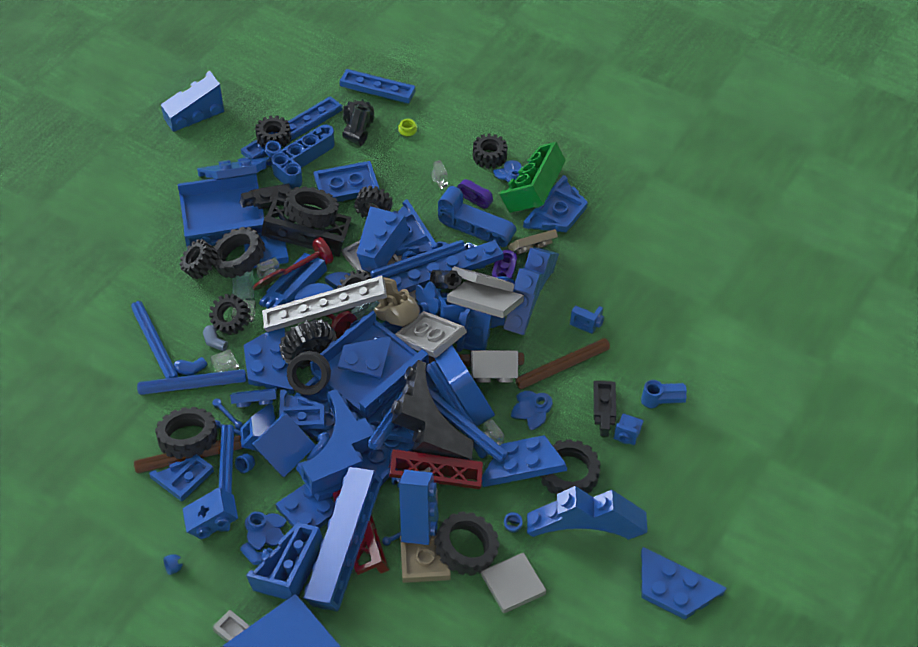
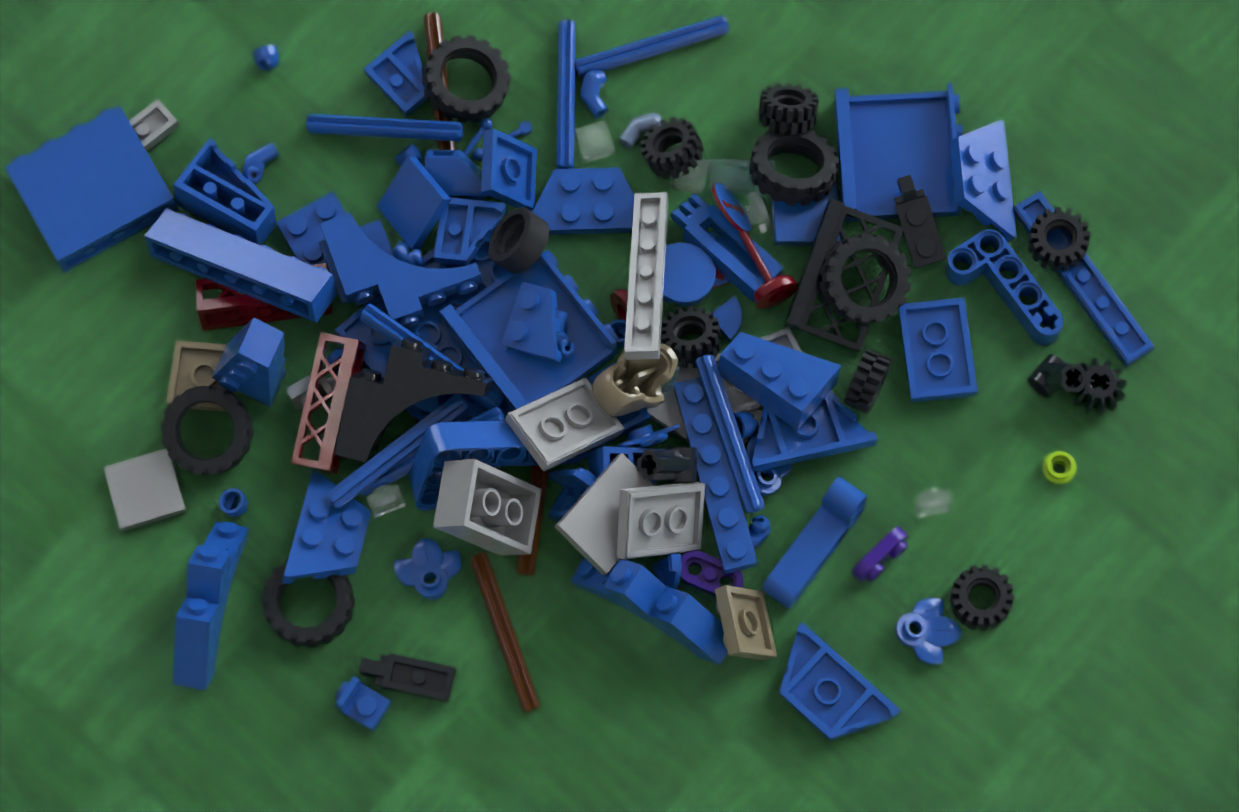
camera: 105 degrees right, 20 degrees up
blue wedge [161,71,224,132] -> none
blue brick [183,487,238,539] -> none
blue plate [245,512,287,550] -> none
blue hinge [265,141,281,158] -> none
black gear [279,318,337,369] -> none
blue plate [340,69,416,104] -> none
green wedge [499,142,566,213] -> none
blue bracket [570,306,605,334] -> none
blue piece [641,380,687,408] -> none
blue wing [641,547,726,620] -> none

